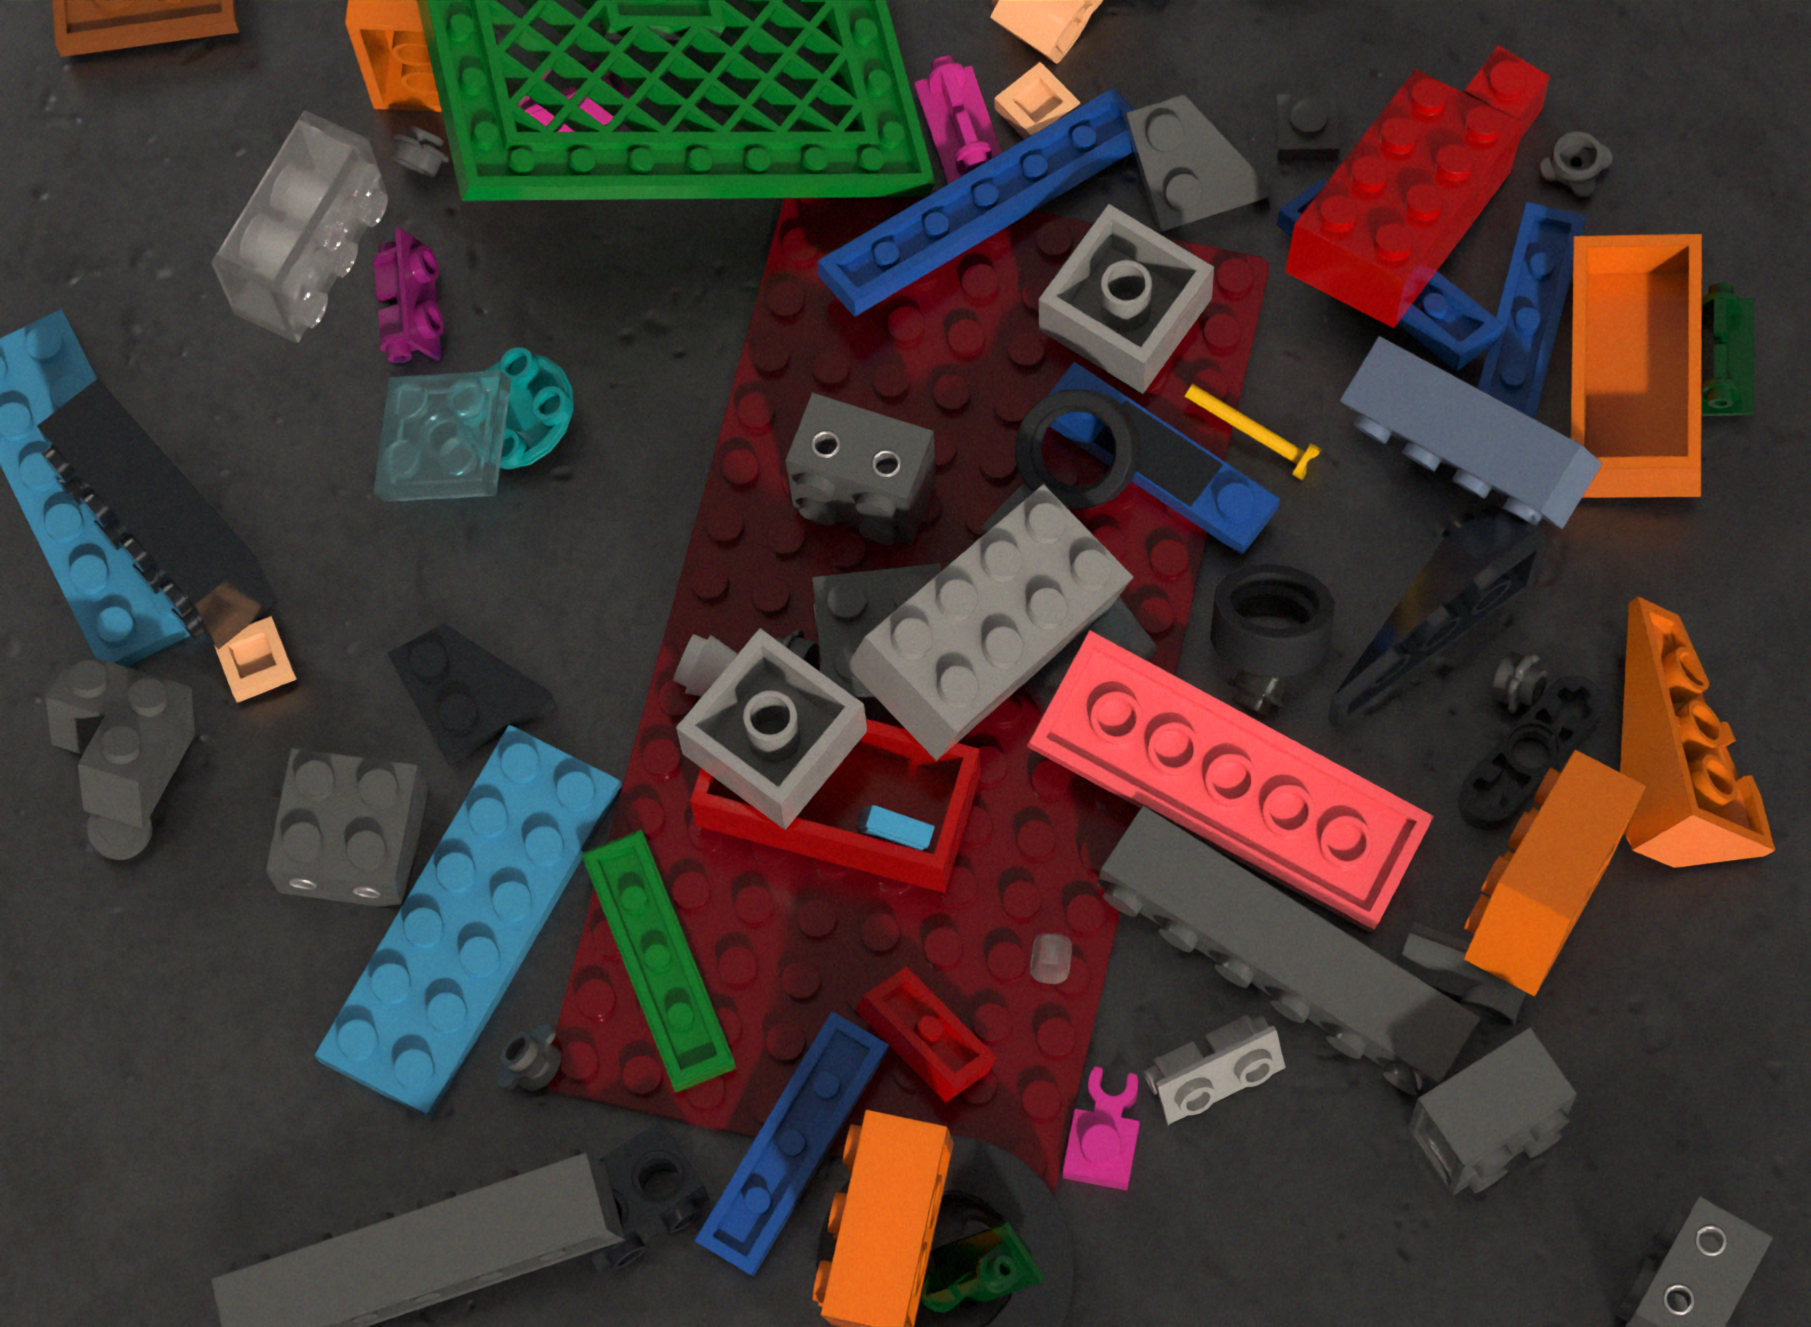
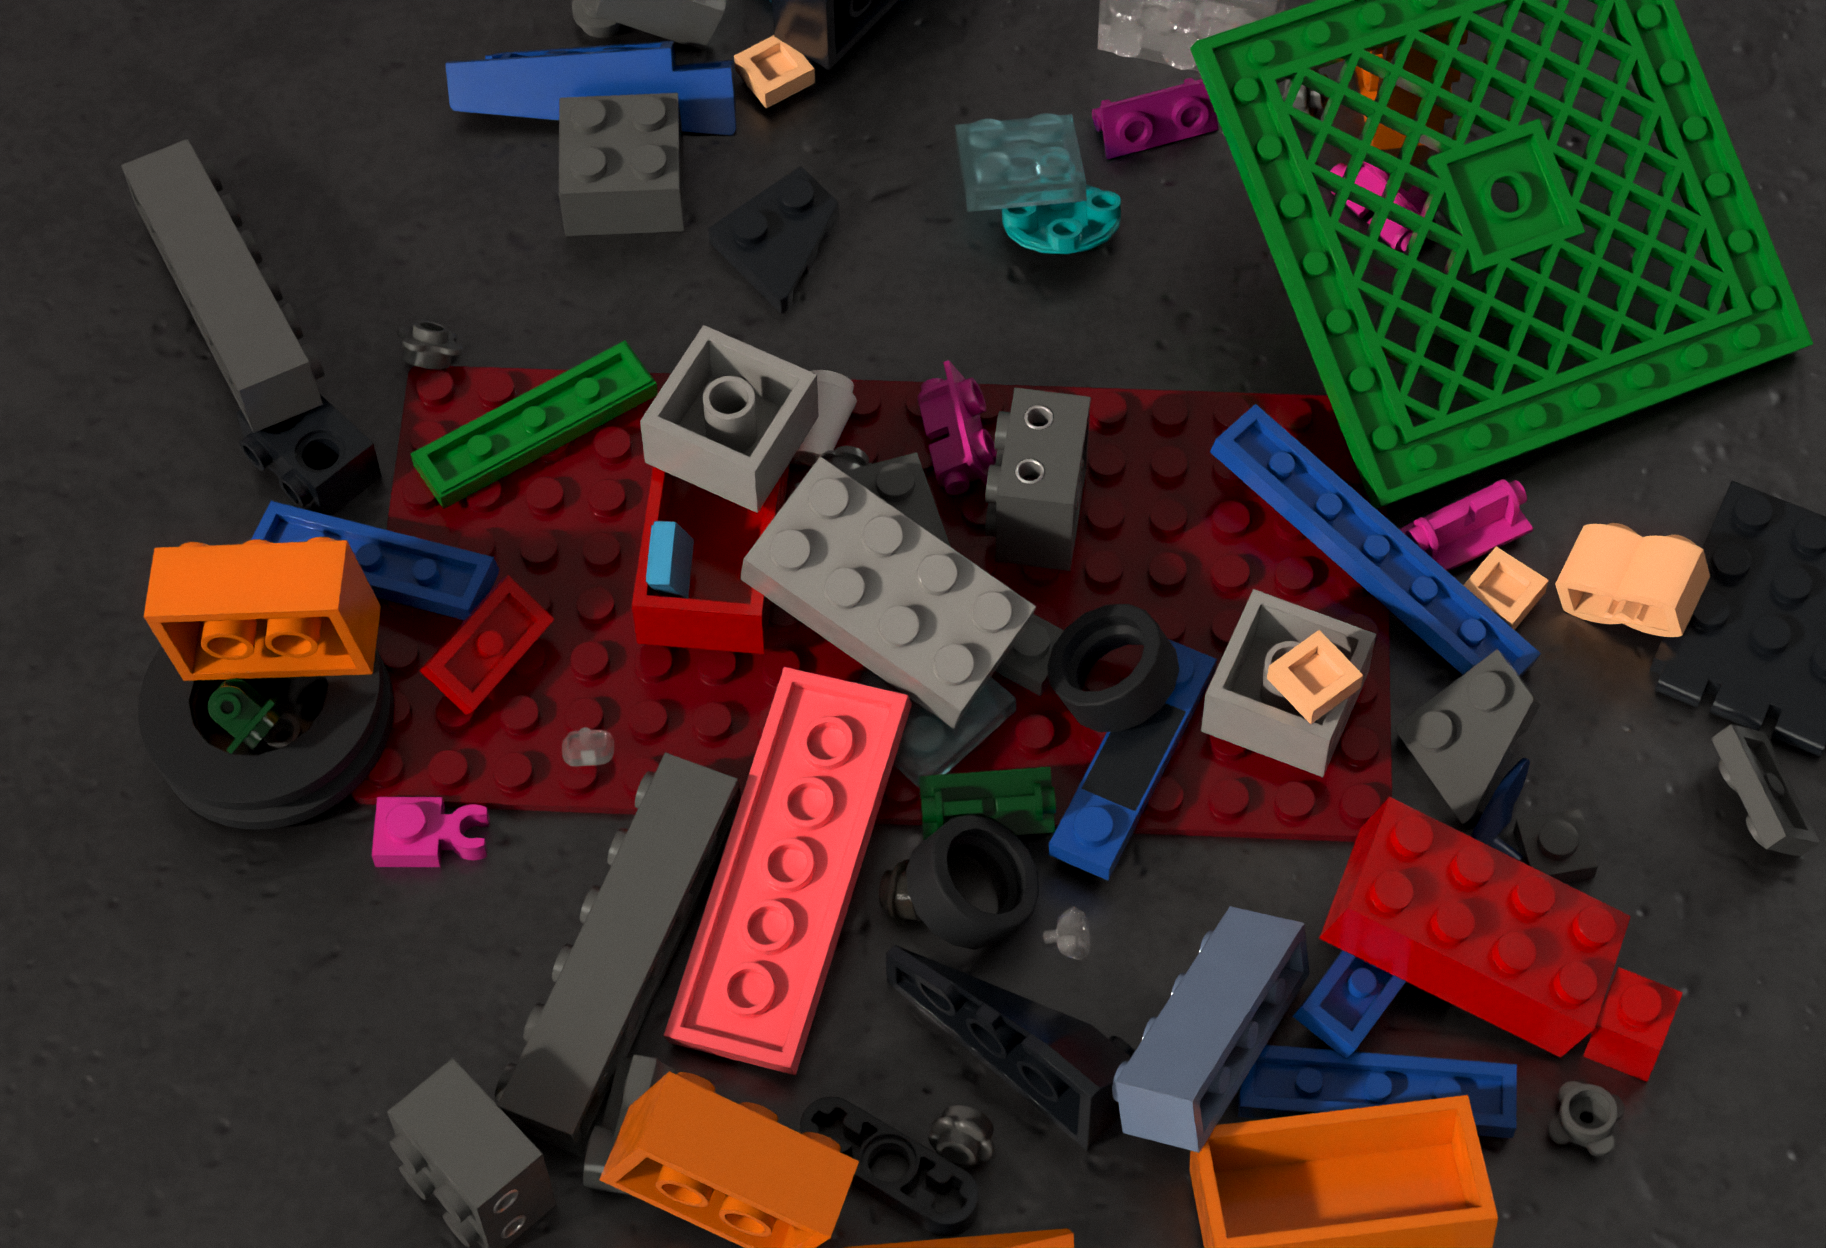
camera: 75 degrees right, 10 degrees down
dark azure plate [314,725,622,1120] -> none
light grey hinge [1143,1014,1286,1125] -> none
yellow piece [1185,383,1322,480] -> none
none -> blue wedge [445,41,736,135]
none -> dark pink hinge [917,360,997,495]
none -> dark green hinge [919,766,1056,840]
none -> clear rock [1043,906,1089,960]
none -> light nougat plate [1267,630,1363,724]
none -> dark blue bar [1470,758,1530,861]

